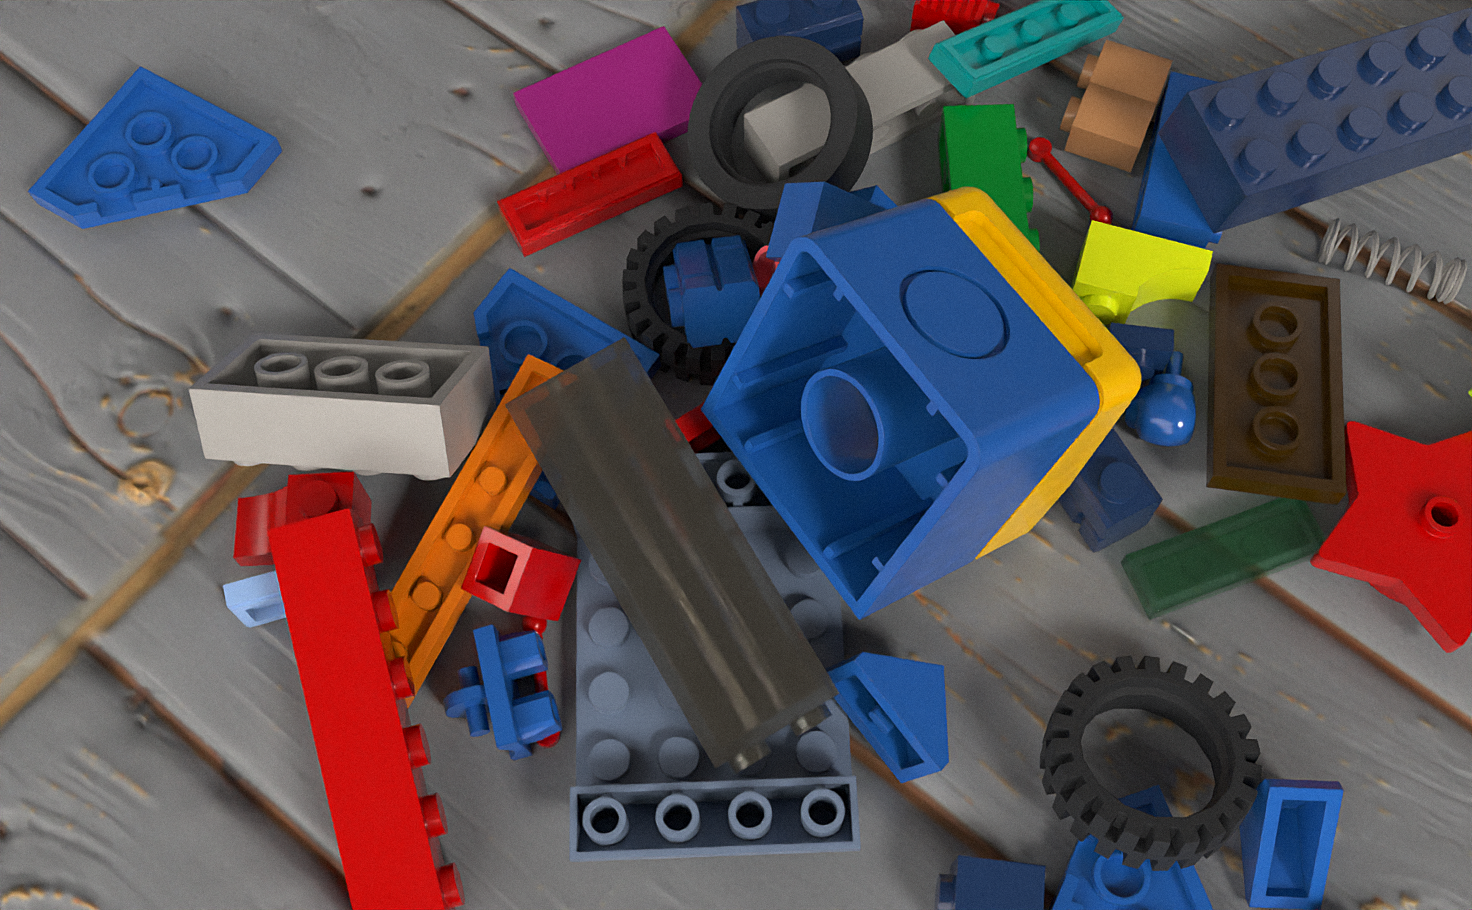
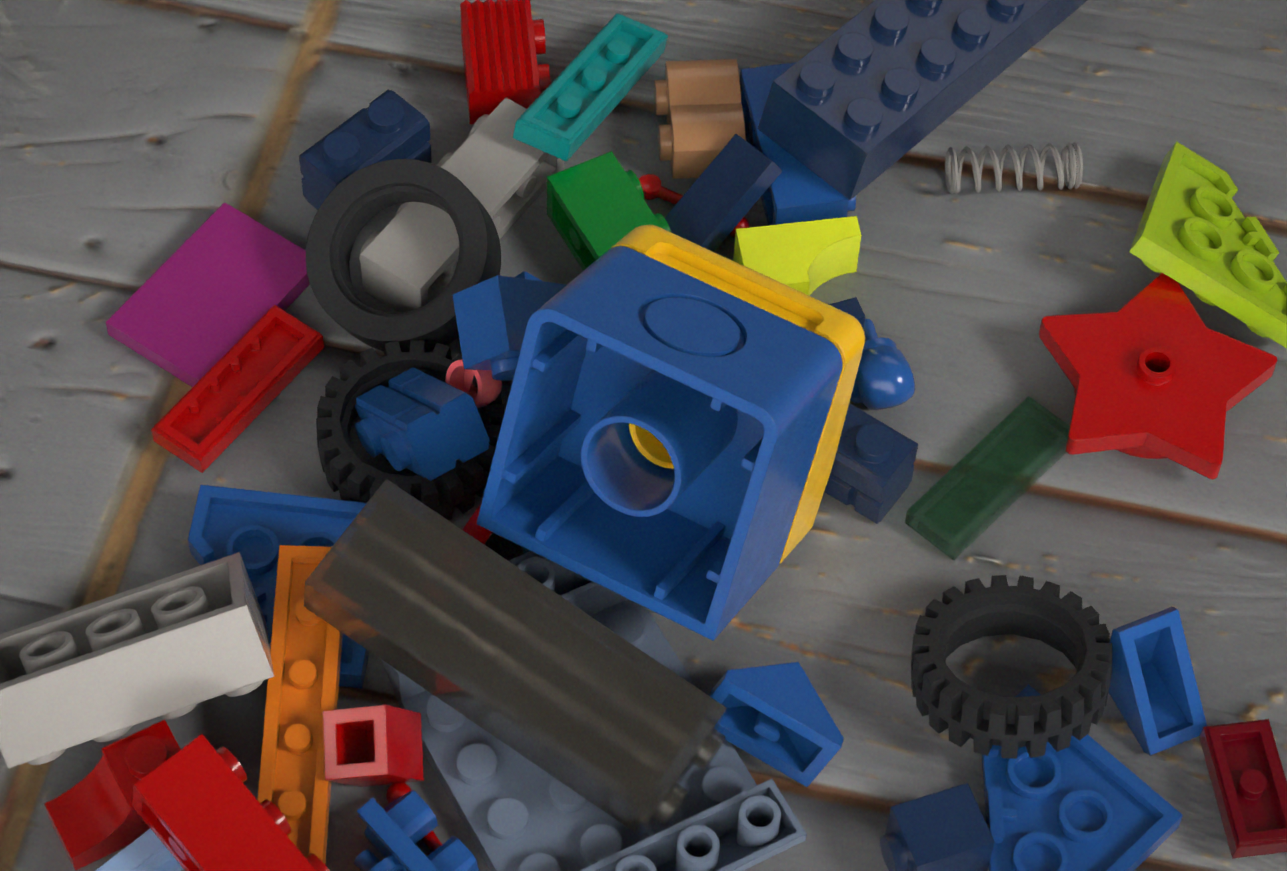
camera: 30 degrees left, 10 degrees down
dark brown plate [1206,263,1346,505] -> none
none -> dark blue tile [665,134,782,252]

